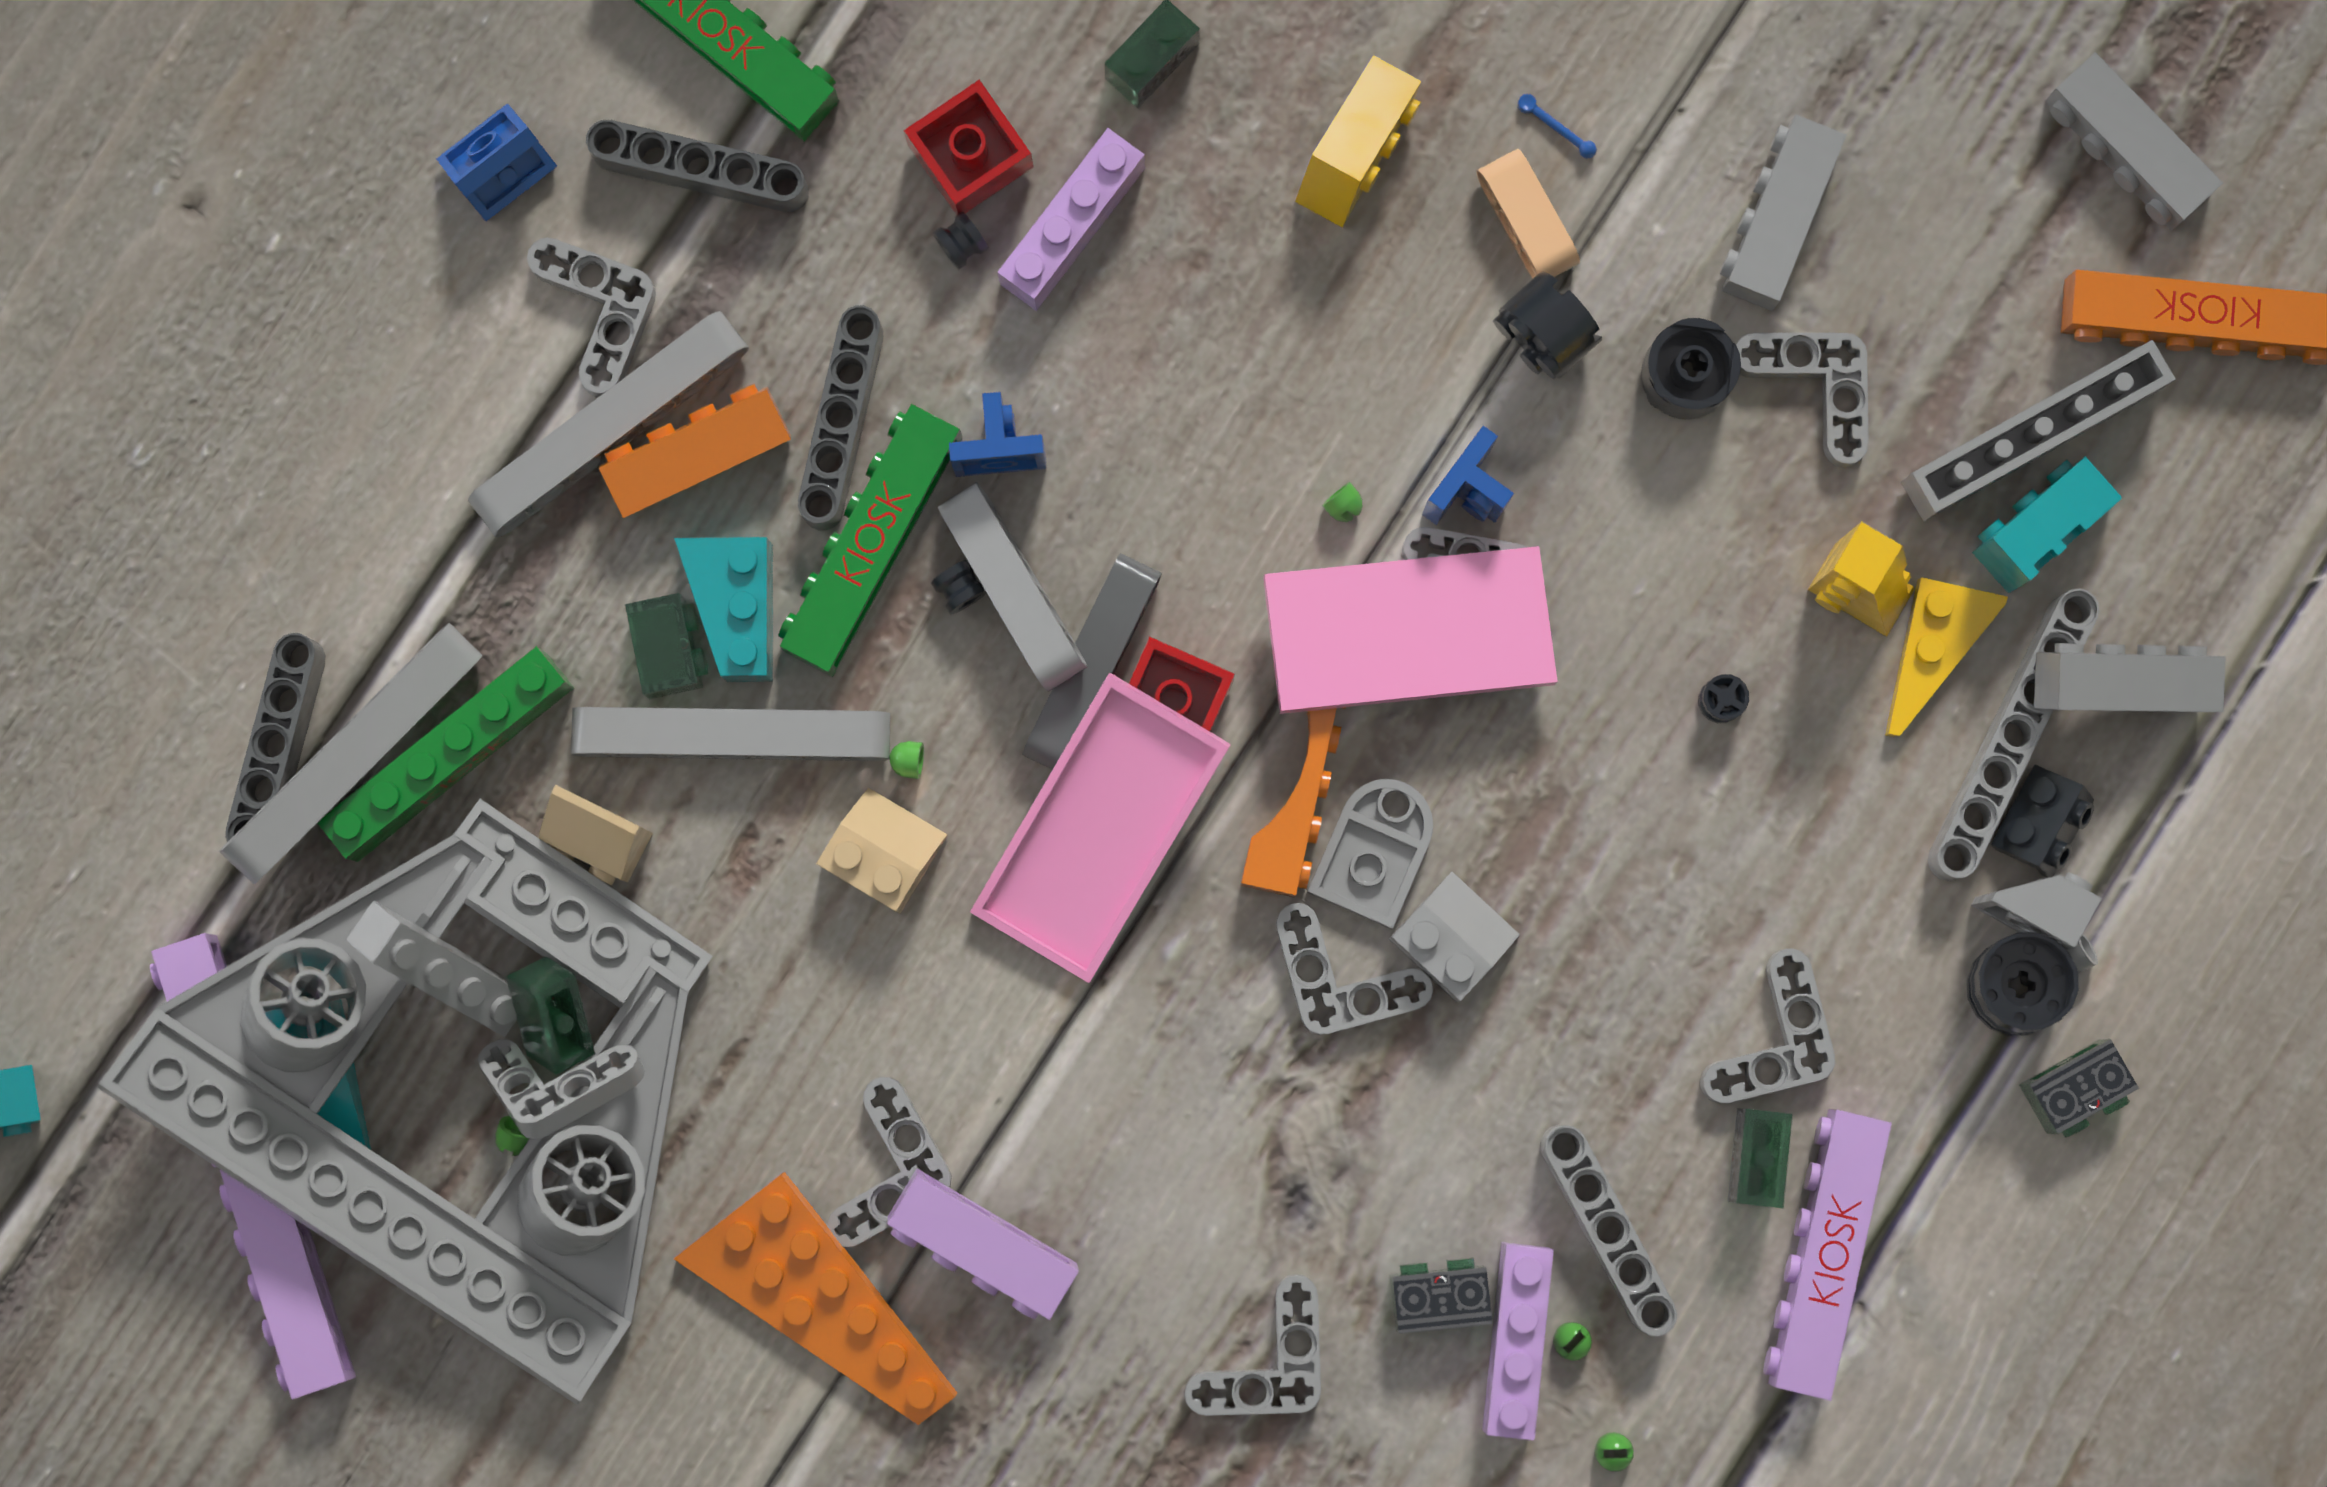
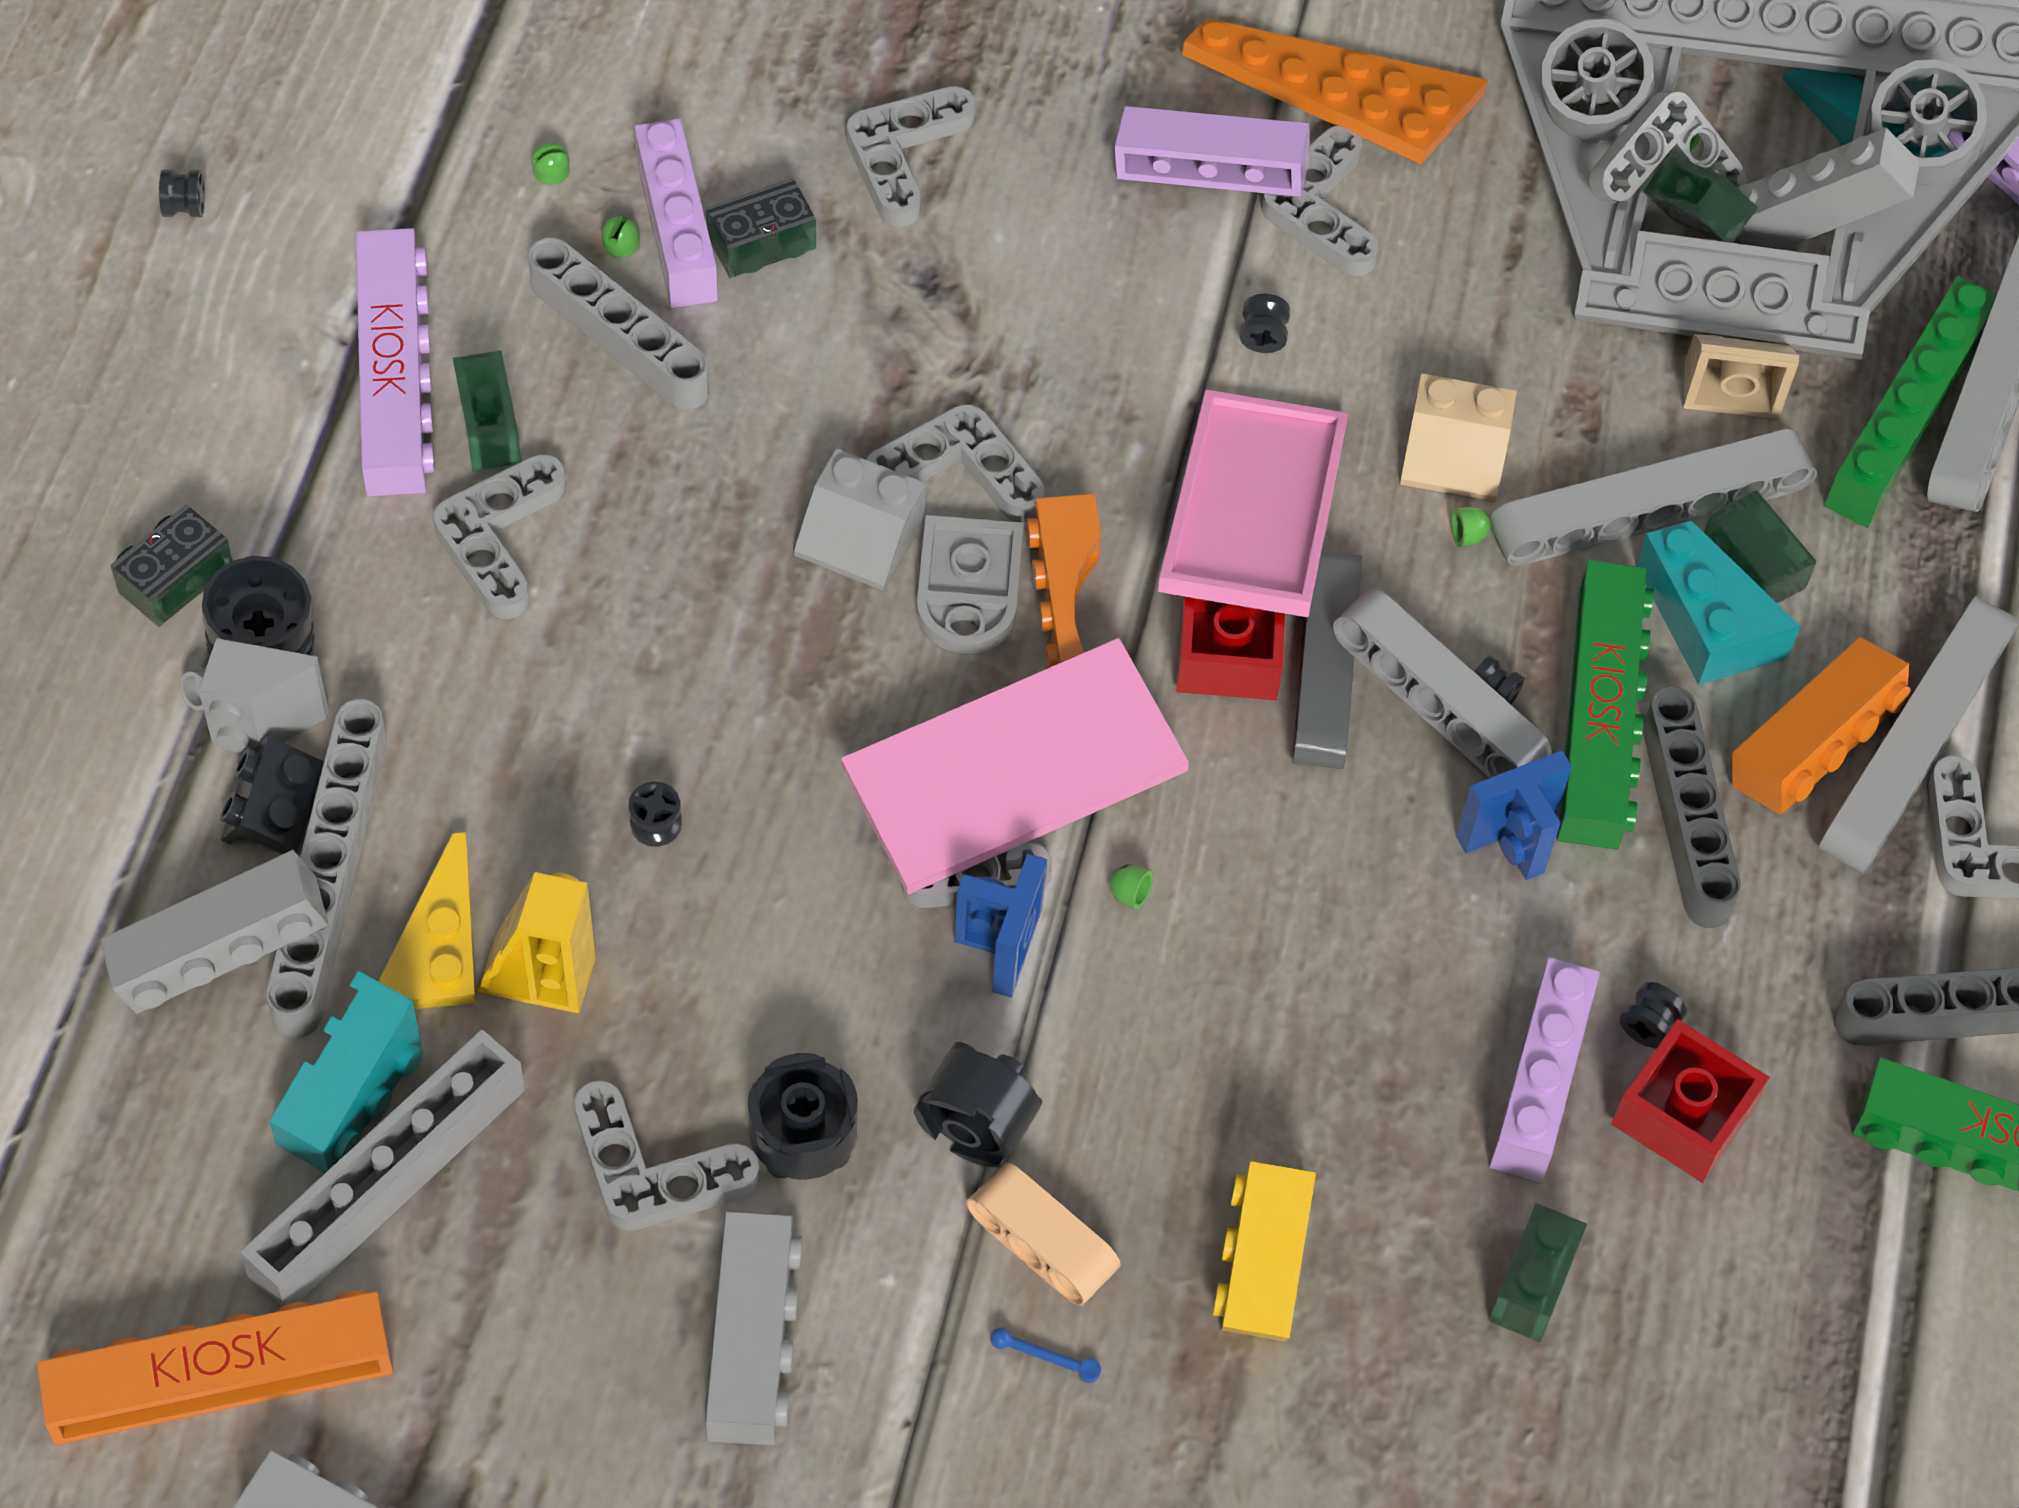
camera: 155 degrees right, 25 degrees down
none -> black wheel [1239,293,1291,353]

